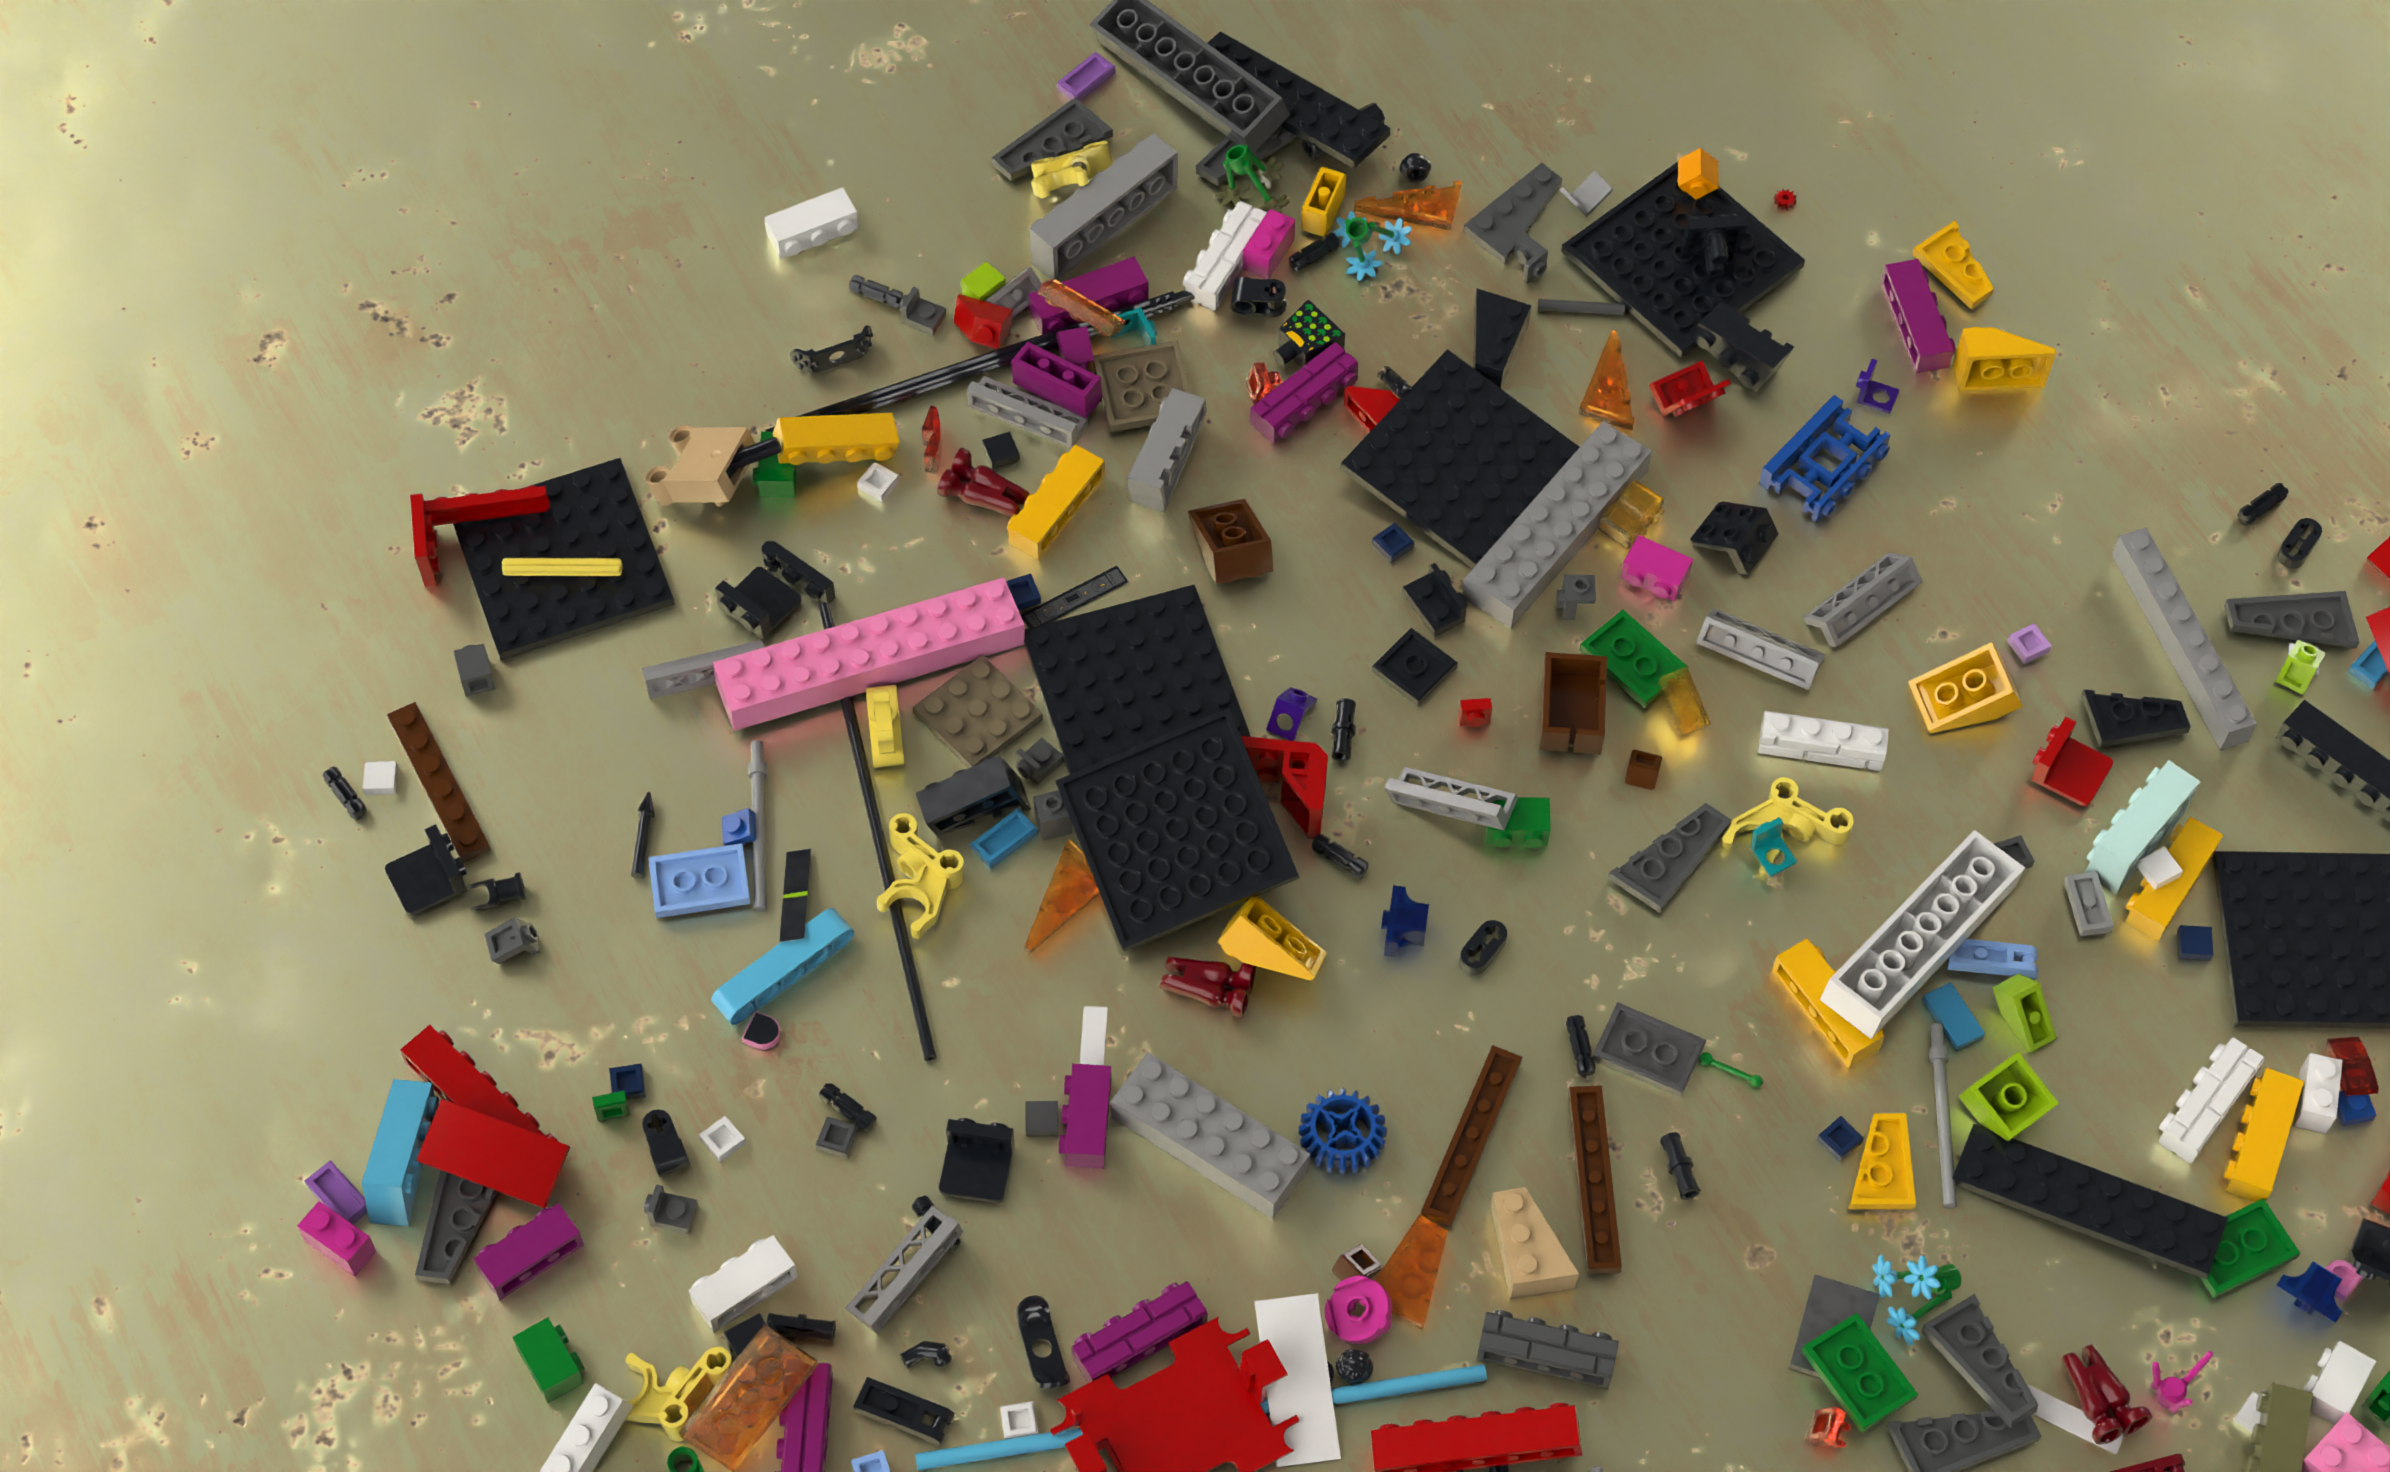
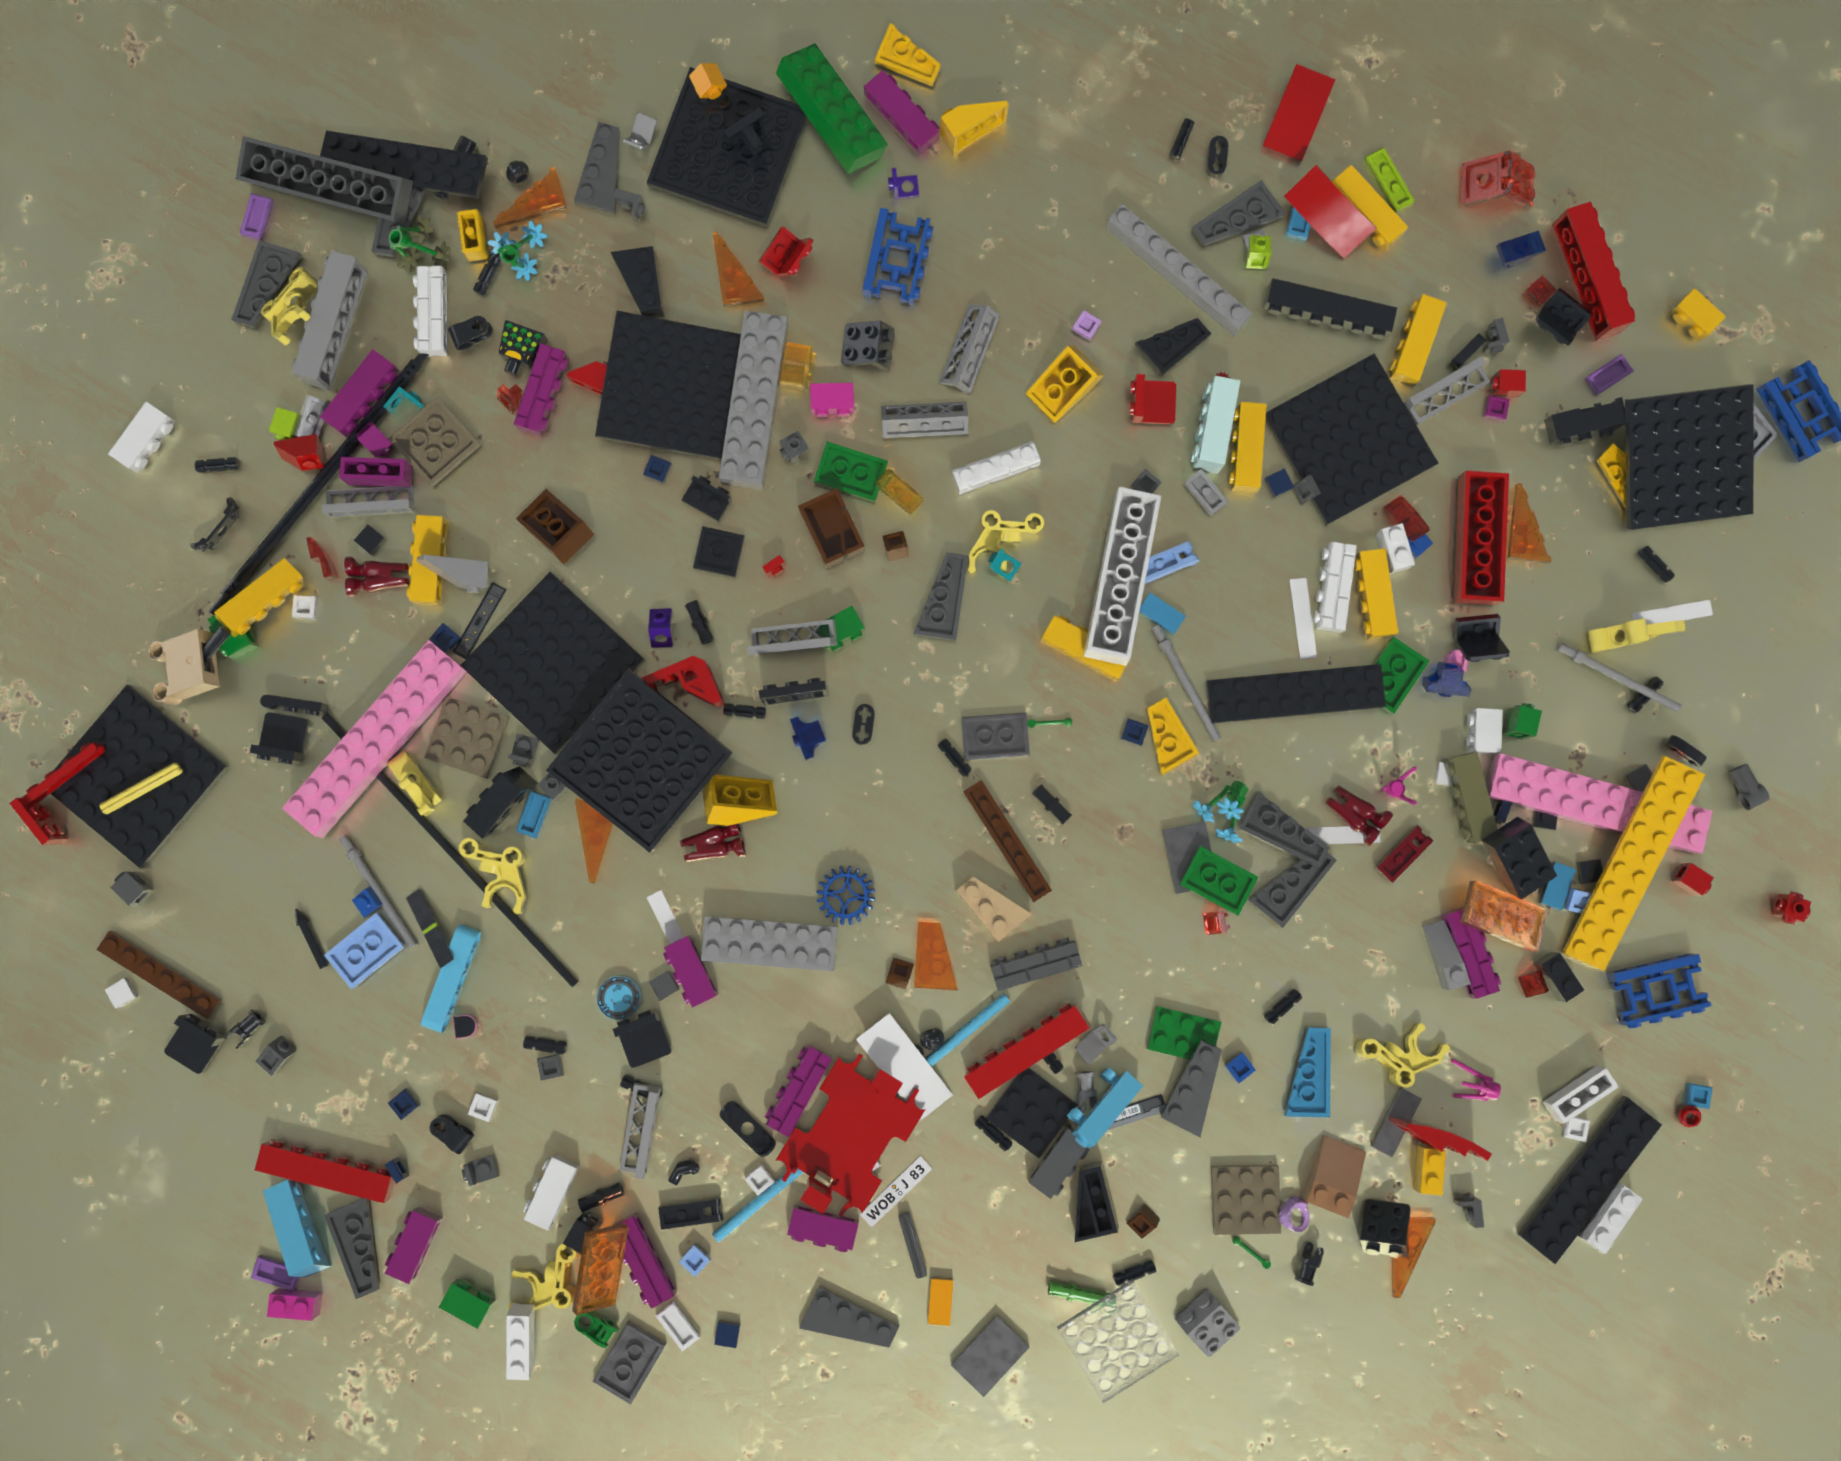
camera: 35 degrees left, 25 degrees up
black axle [323,766,367,819] -> none
red slope [416,1099,570,1209] -> none
green tile [592,1090,630,1121] -> none
light grey fence [642,640,764,699] -> none
dark grey bracket [899,287,946,336] -> none
clear orange plate [1038,278,1126,336] -> none
light grey wedge [1127,388,1207,513] -> none
dark pink brick [1243,209,1295,279] -> none
dark pink plate [1325,1276,1392,1345] -> none
black axle [1377,366,1412,398] -> none
reddish brown plate [1421,1045,1522,1227] -> none
dark grey bar [1537,299,1625,315] -> none
black wedge [1691,302,1794,393] -> none
red piece [1774,189,1797,211] -> none
lime slope [1959,1052,2059,1141] -> none
lime slope [1992,974,2057,1052] -> none
white tile [2136,847,2183,890] -> none
none -> dark blue tile [385,1157,409,1184]
none -> light grey slope [417,554,488,593]
none -> tile [597,976,641,1020]
none -> black plate [758,678,829,706]
none -> green brick [776,43,888,174]
none -> white sticker [1289,578,1317,660]
none -> dark grey tile [1294,475,1321,504]

